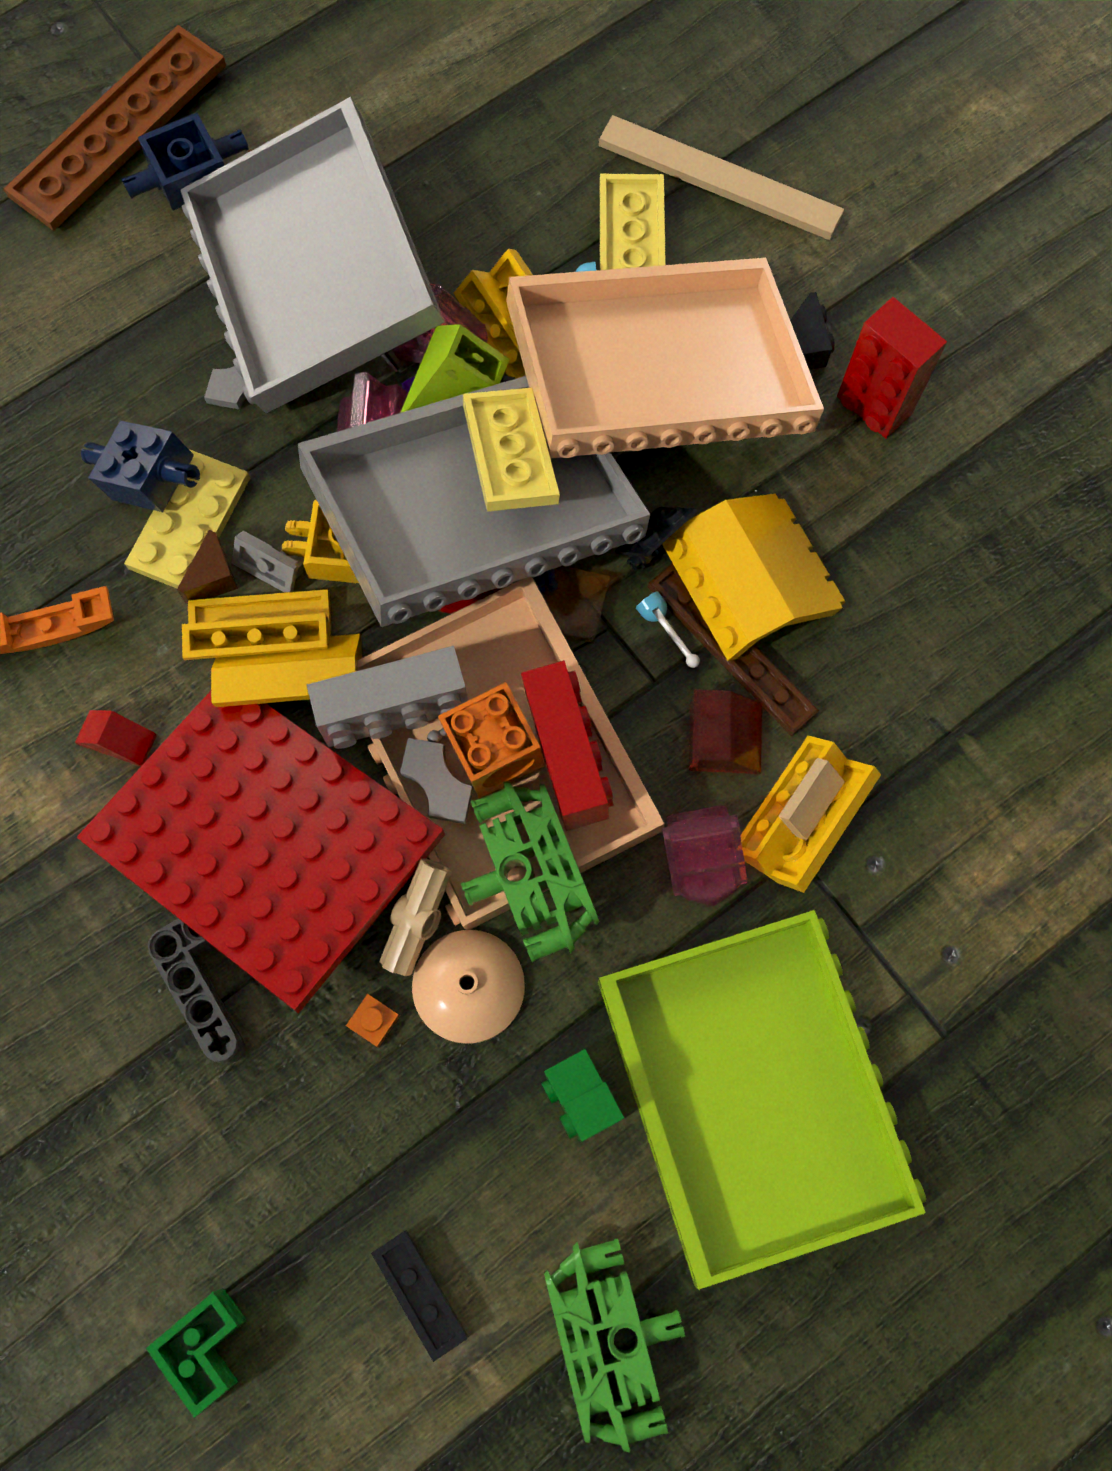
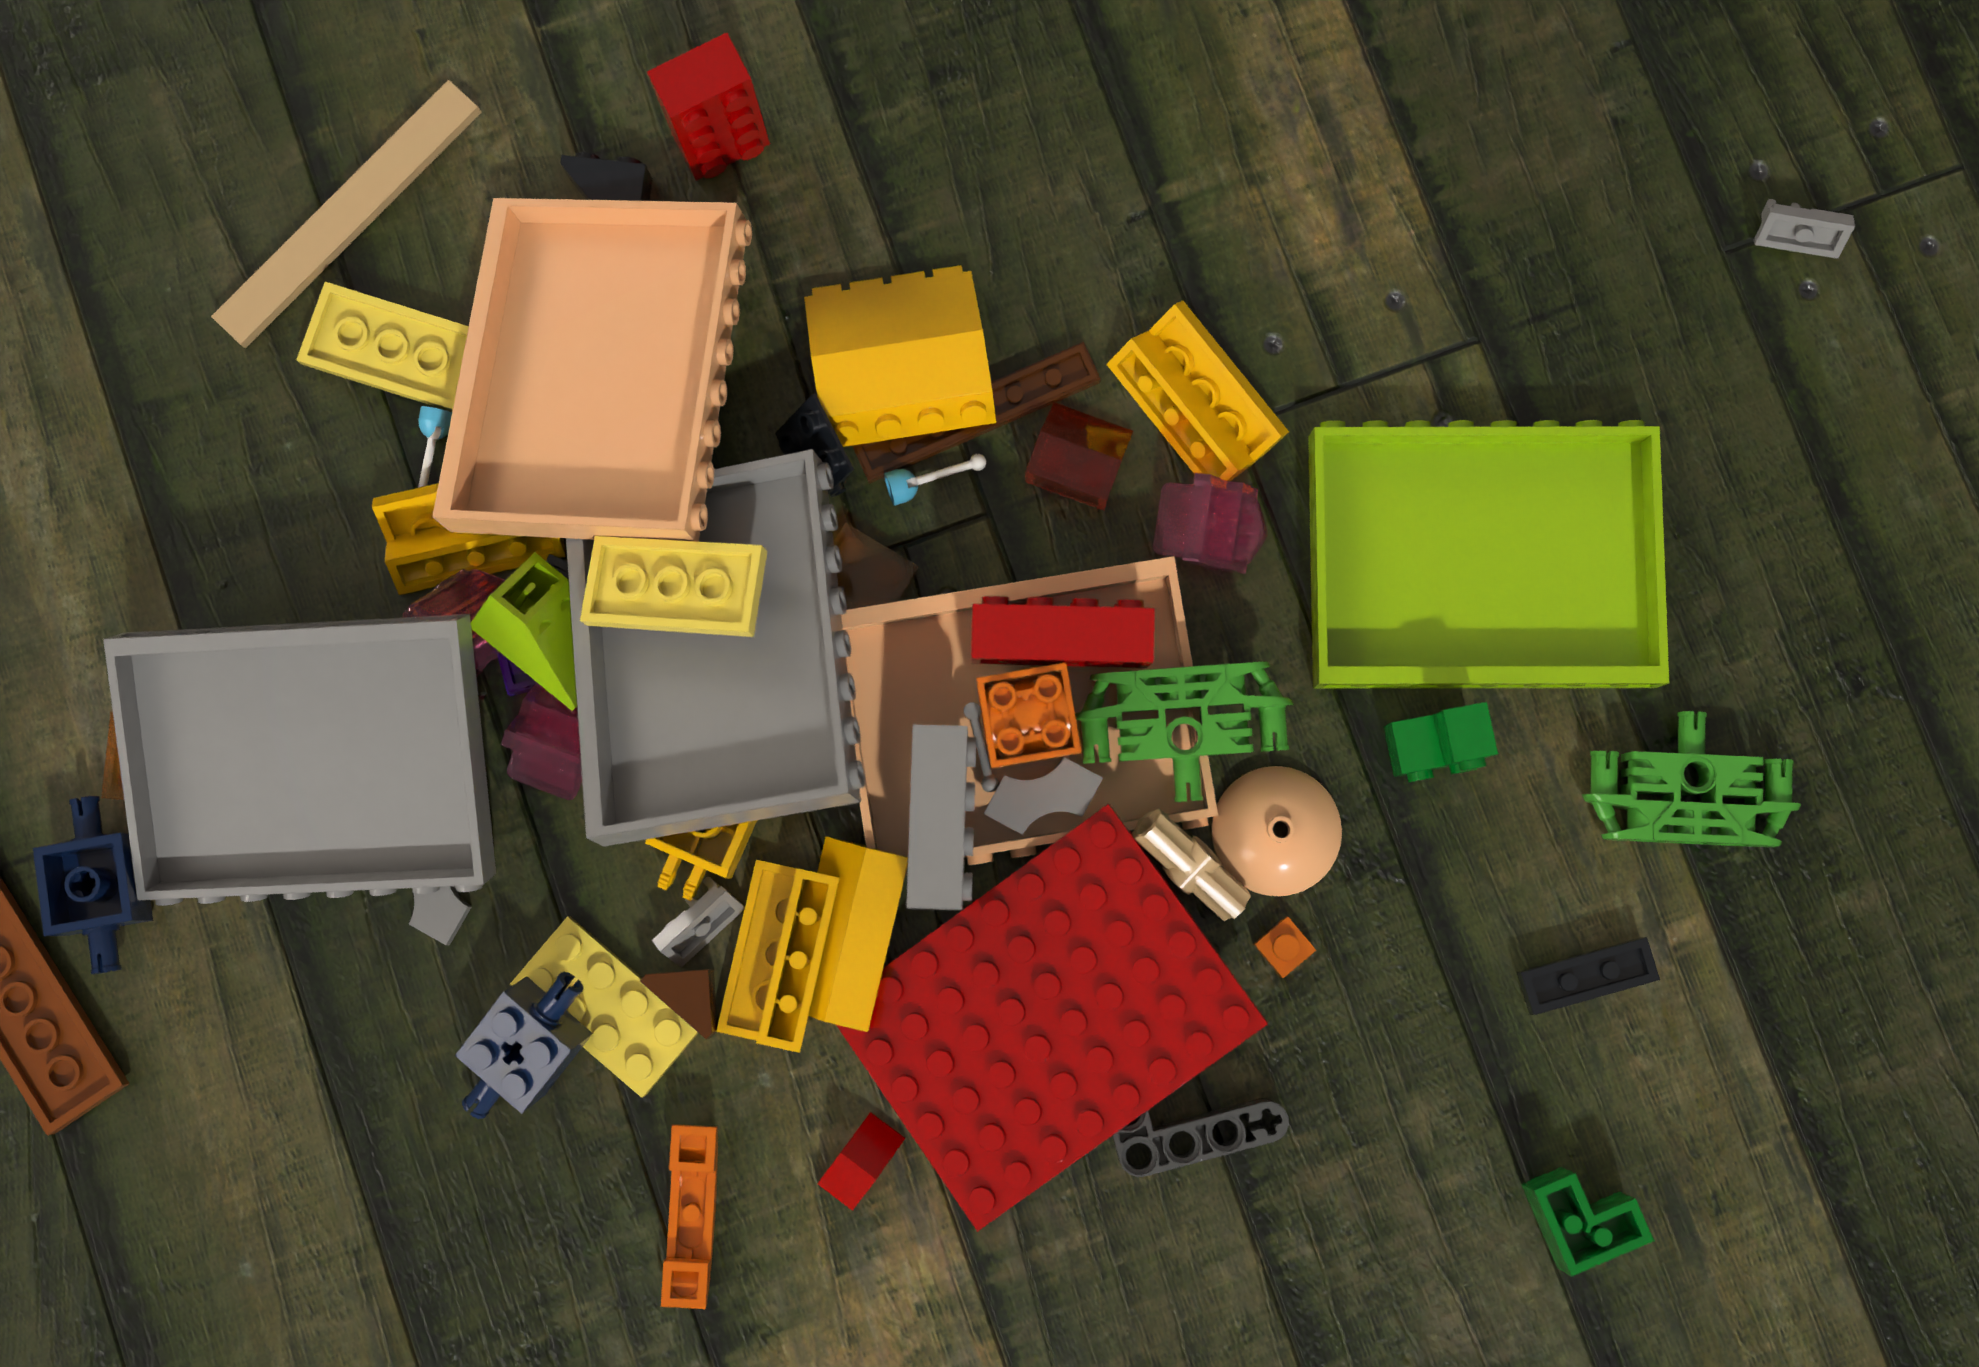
camera: 70 degrees left, 10 degrees up
tan tile [778,758,845,840] -> none

